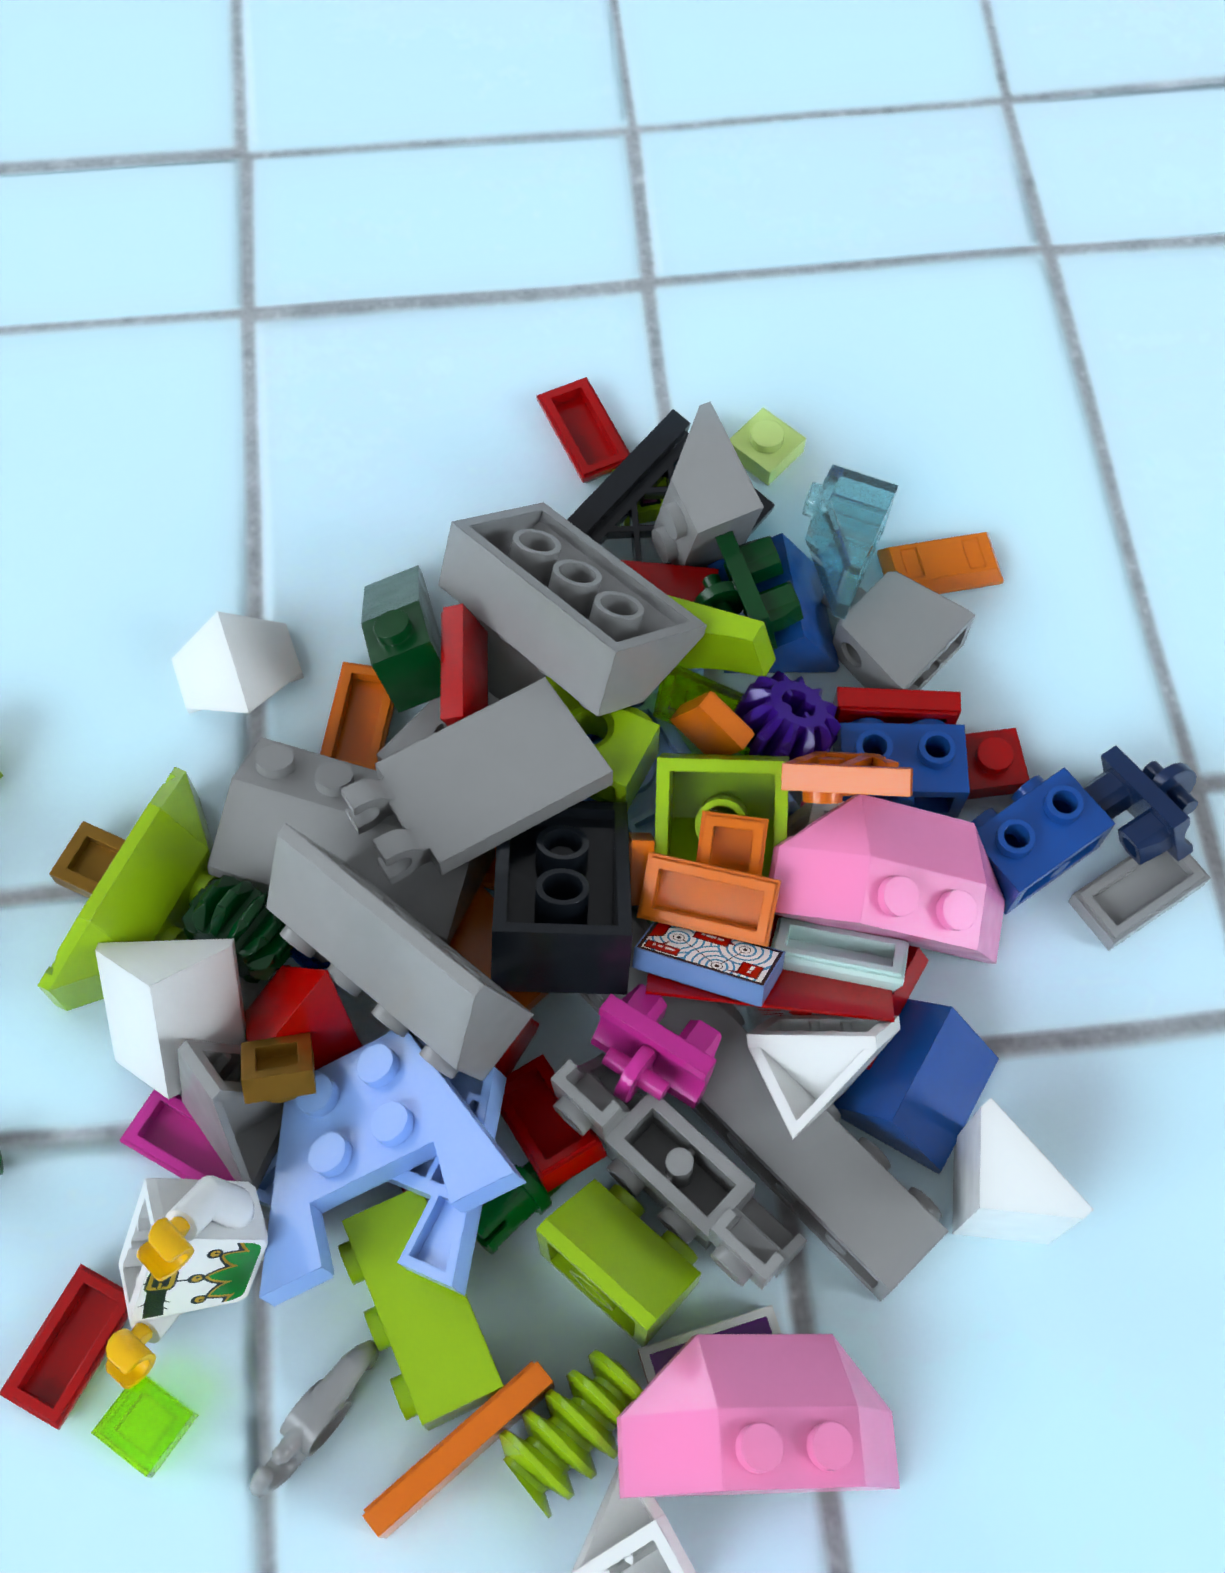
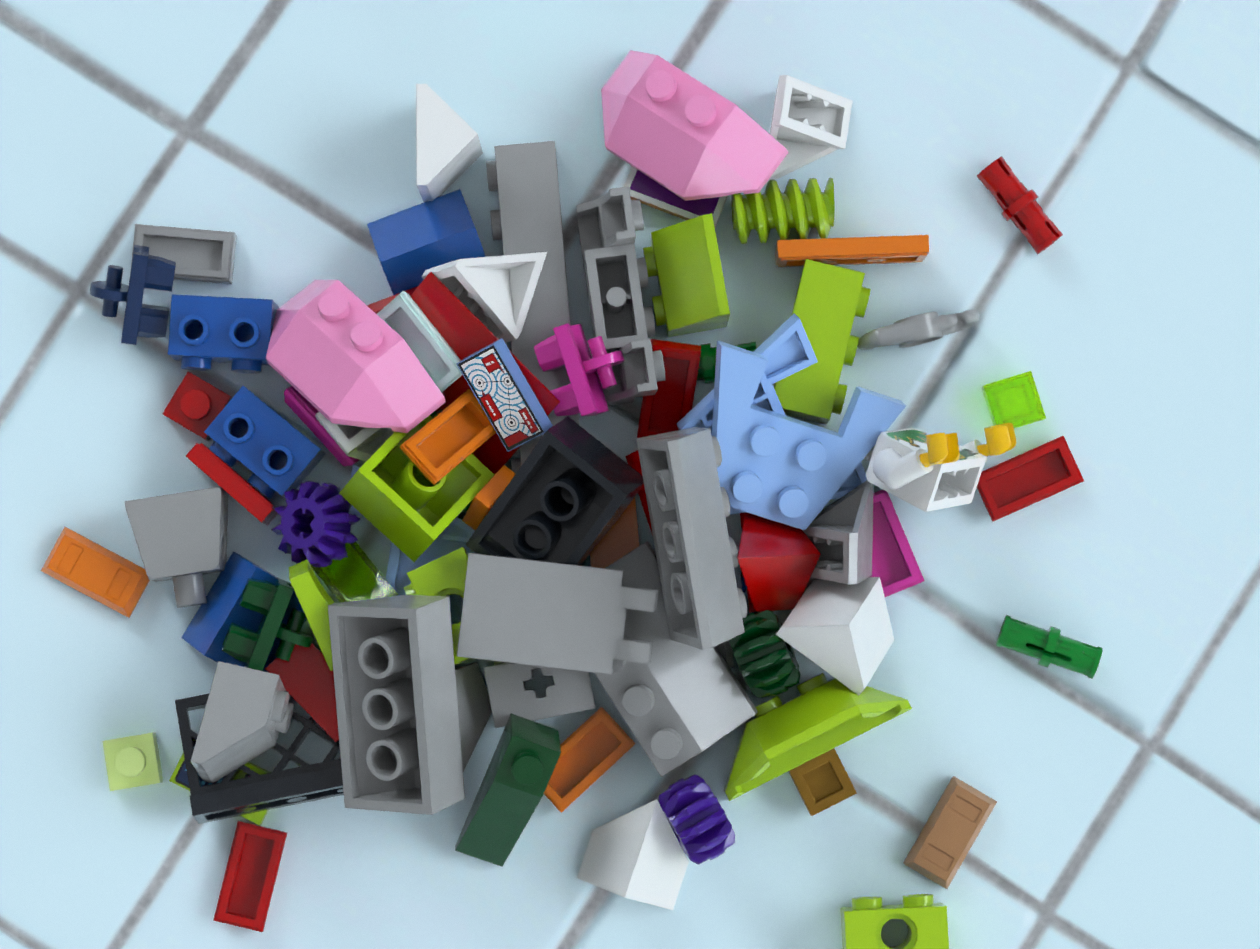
camera: 140 degrees left, 20 degrees up
pearl gold plate [241,1032,316,1104] -> none
red tile [440,603,488,726] -> none
orange tile [637,852,782,947] -> none
orange tile [669,691,755,755] -> none
wing [781,751,913,804] -> none
clear light blue slope [802,464,898,620] -> none
none -> dark purple gear [658,774,735,865]

